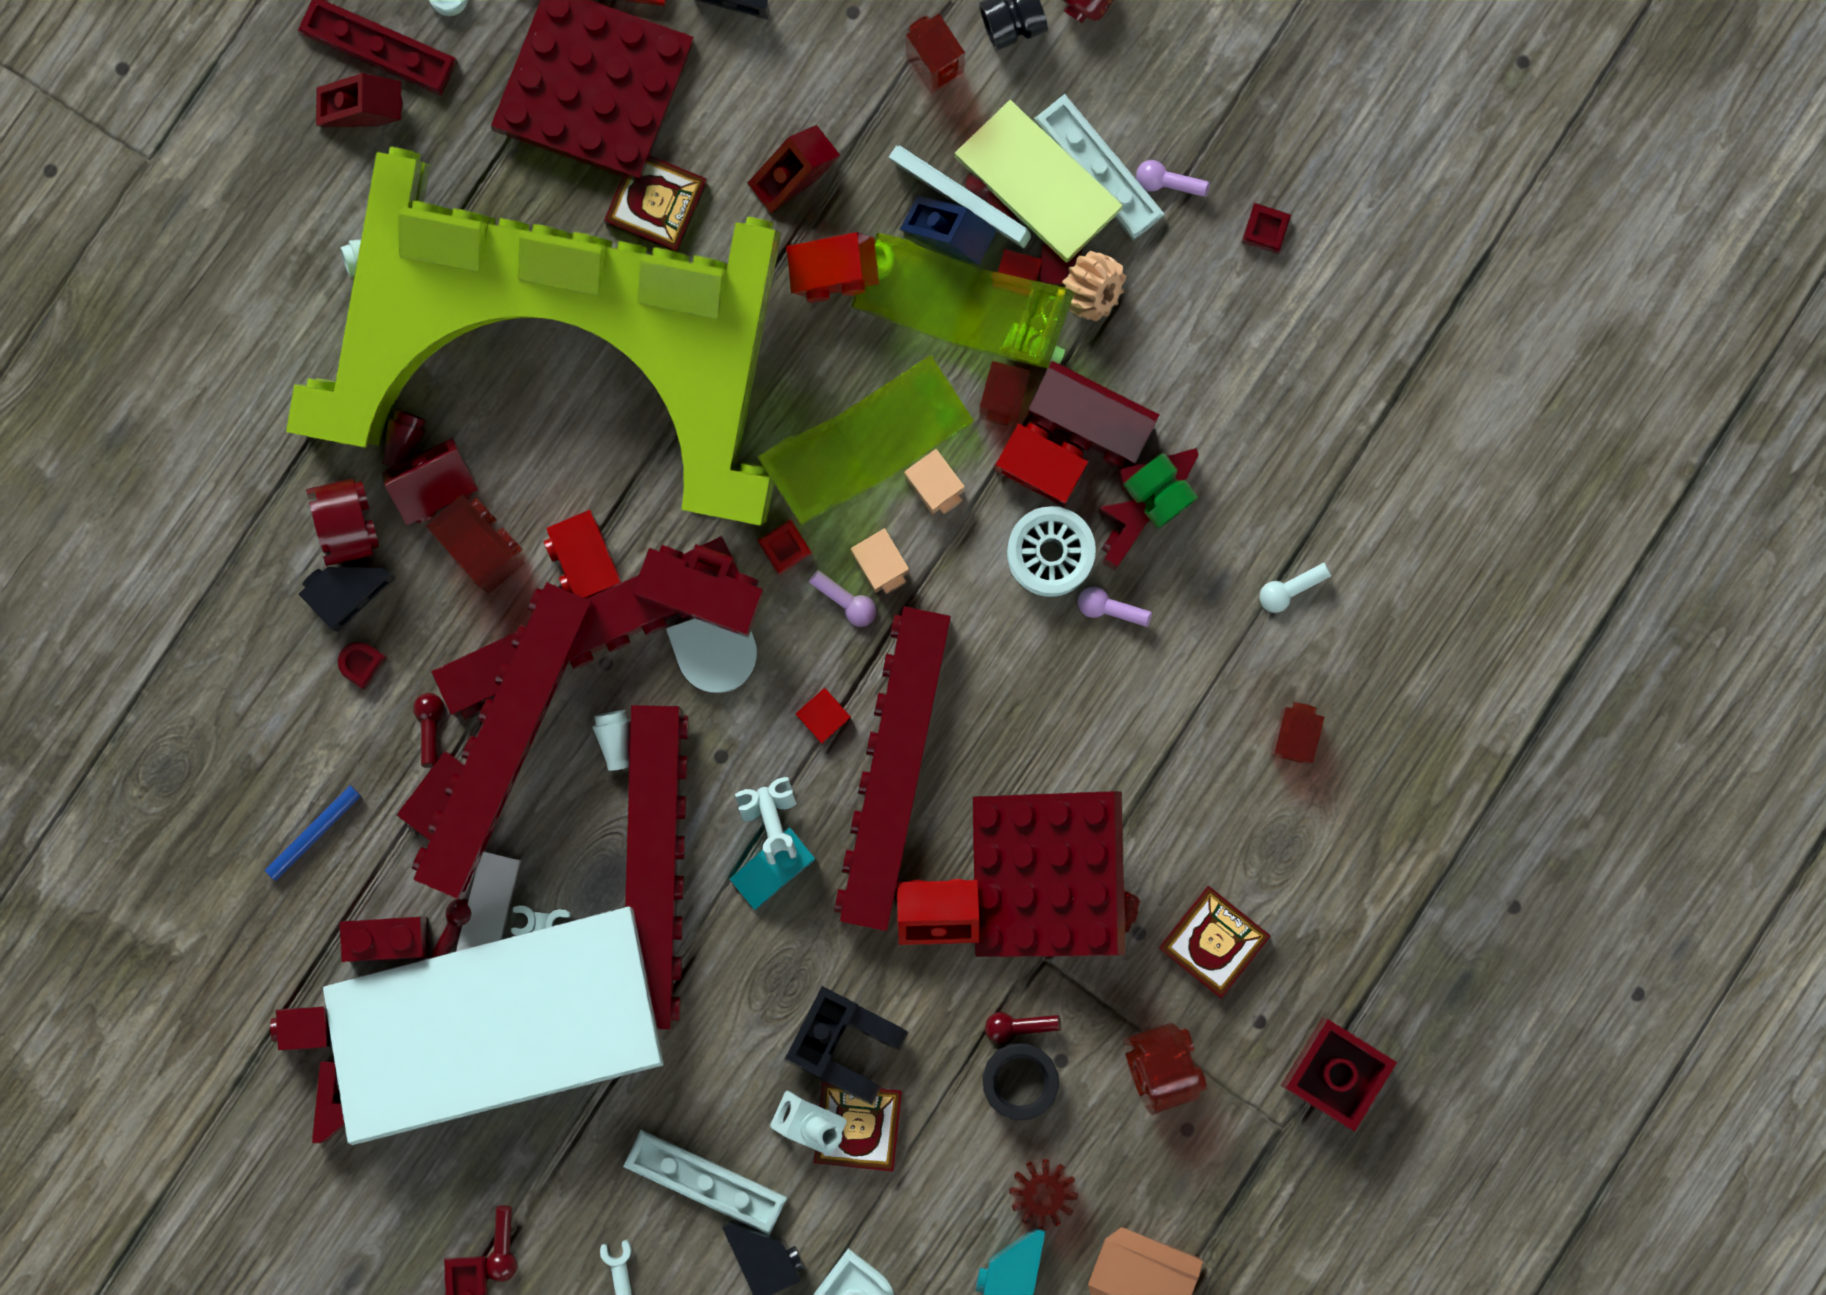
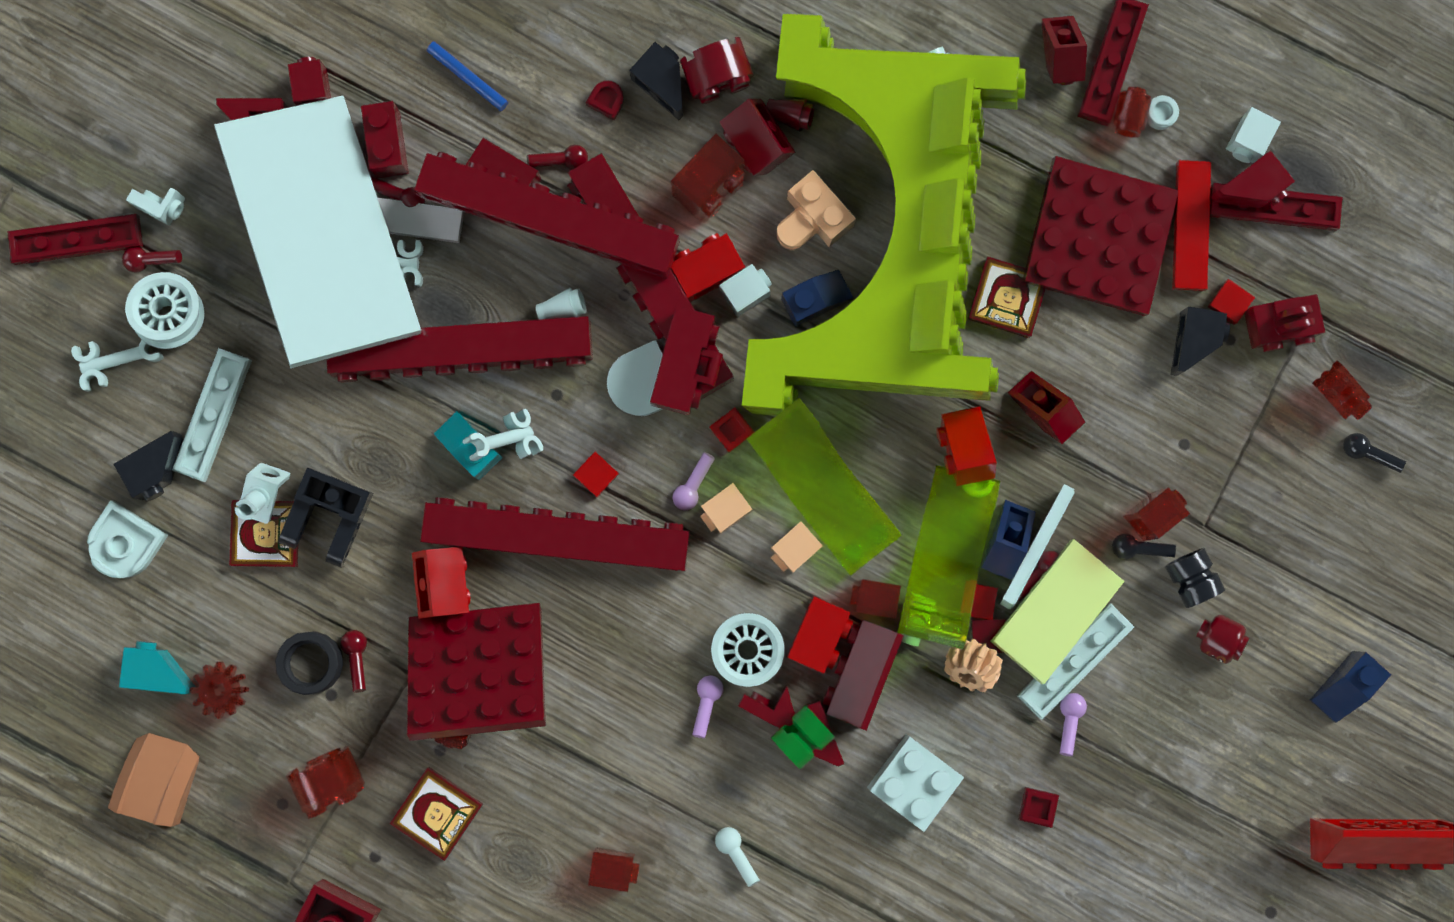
camera: 85 degrees right, 0 degrees up
none -> light aqua wheel [125,272,205,349]
none -> light aqua bracket [126,188,185,226]
none -> light aqua brick [719,264,772,317]
none -> light nougat brick [777,170,856,250]
none -> dark blue slope [781,269,853,328]
none -> light aqua brick [867,734,964,832]
none -> black bar [1112,533,1176,560]
none -> clear red brick [1113,87,1152,138]

